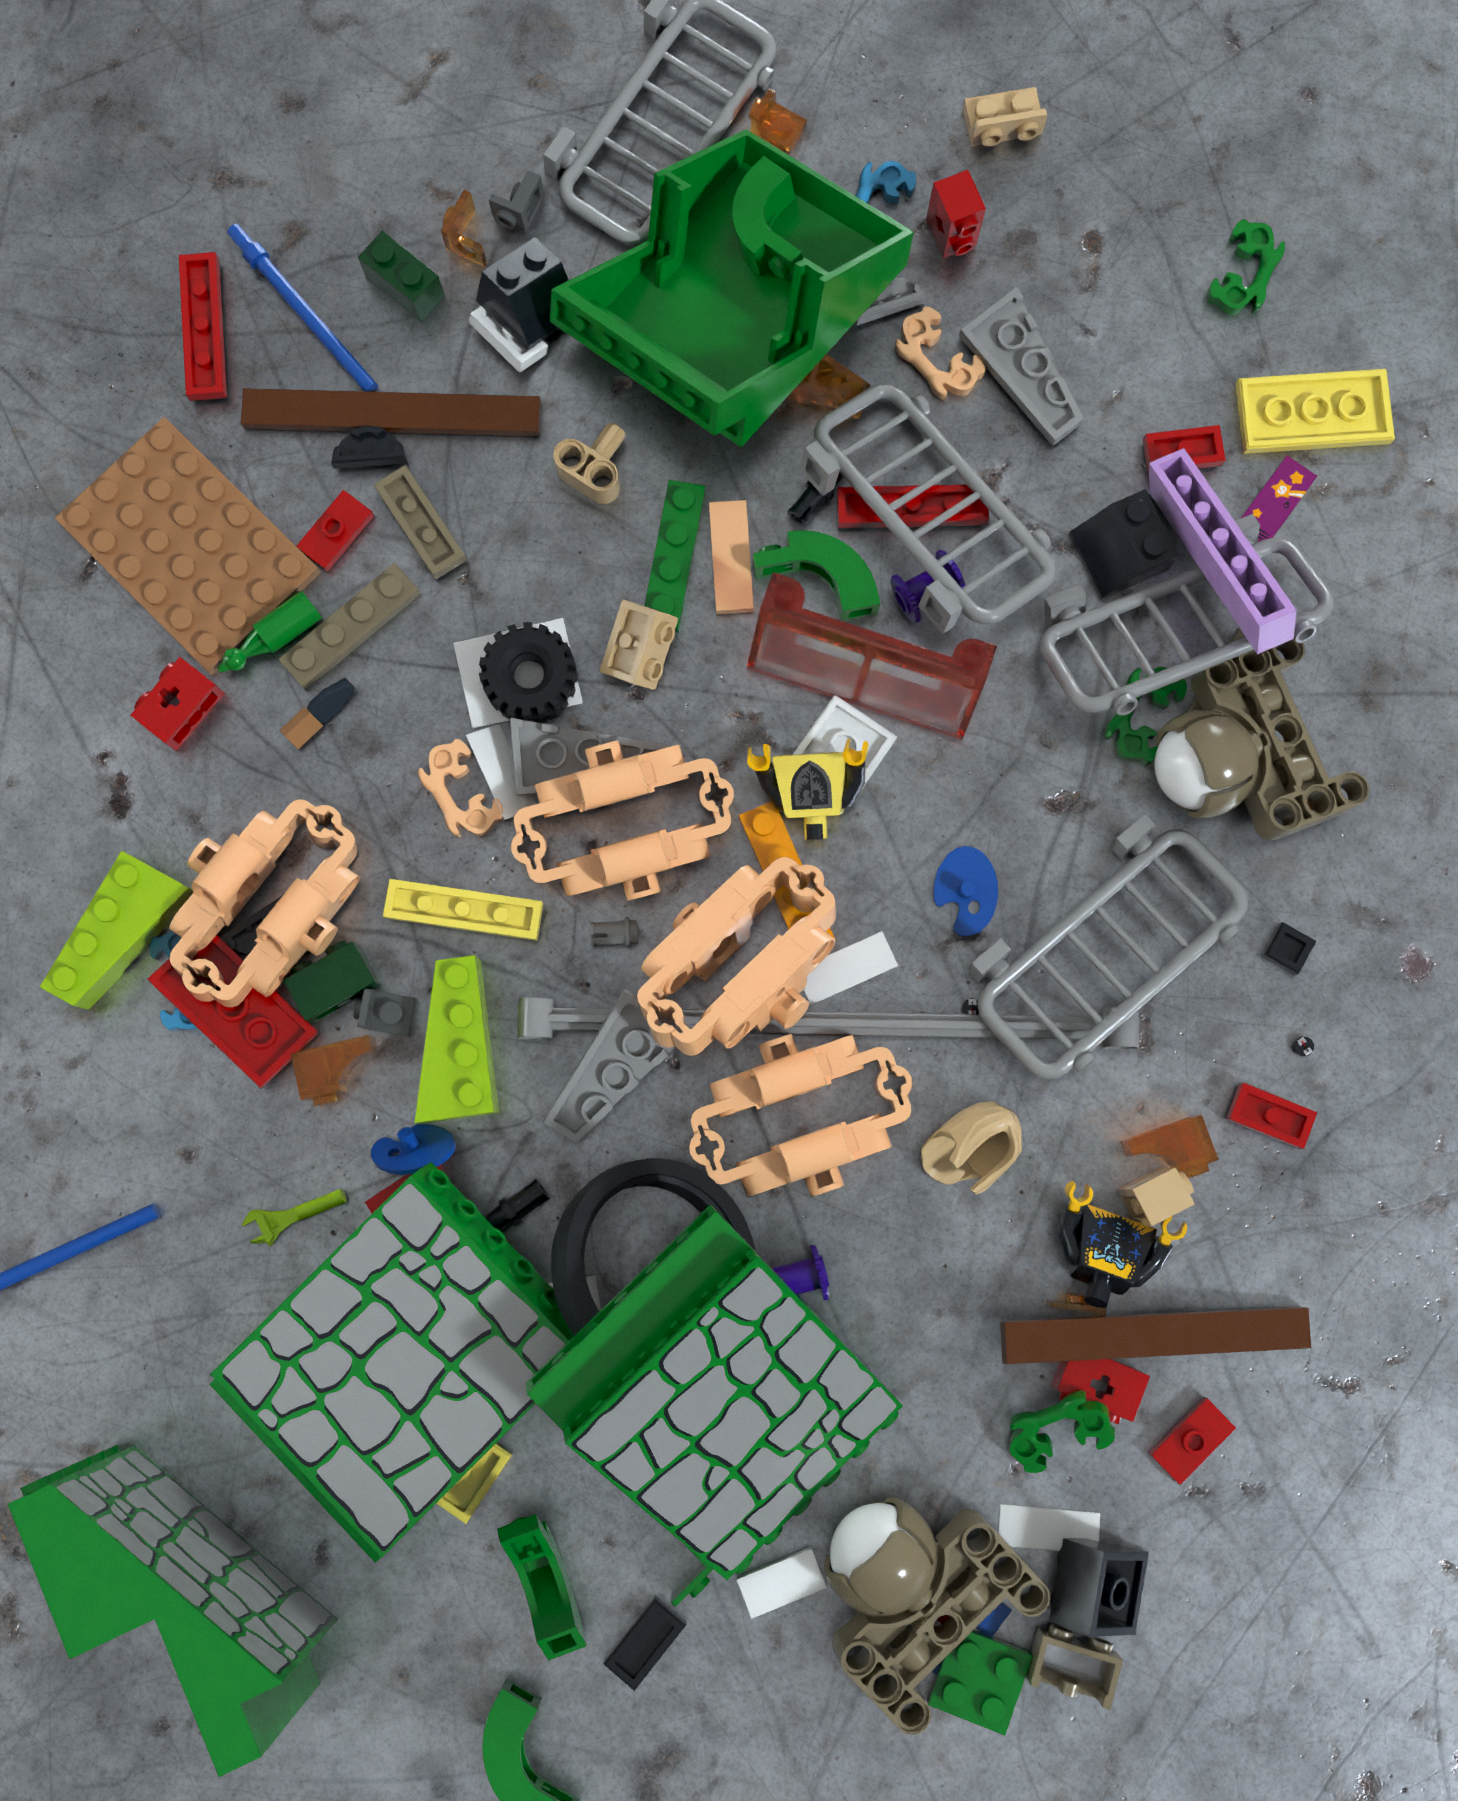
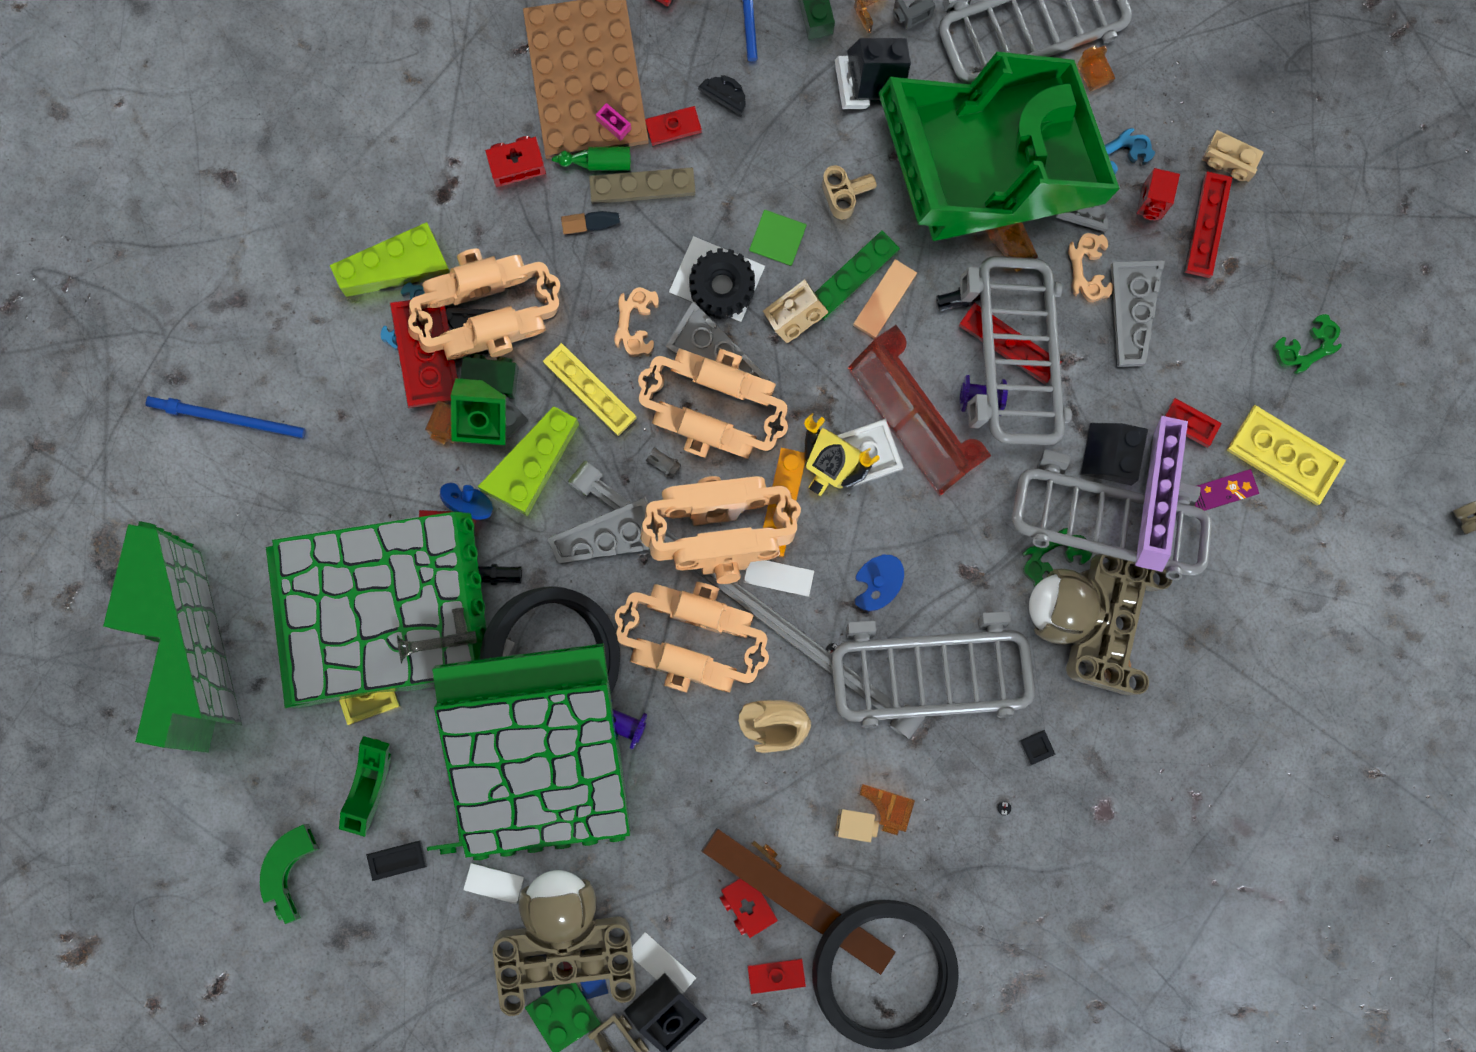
camera: 30 degrees right, 0 degrees up
reddish brown tile [241,388,541,437] -> none
lime piece [241,1188,347,1247] -> none
dark tan plate [373,465,467,580] -> none
white sticker [466,724,536,820] -> none
green arch [752,530,880,622] -> none
green helmet [1009,1390,1115,1473] -> none
torso [1057,1181,1187,1308] -> none
red plate [1226,1083,1317,1149] -> none
none -> clear smoke piece [397,608,477,664]
none -> green slope [451,378,506,445]
none -> dark pink piece [596,103,632,141]
none -> bright green sticker [749,210,807,266]
none -> black tyre [812,900,959,1050]
none -> red plate [1185,171,1233,278]

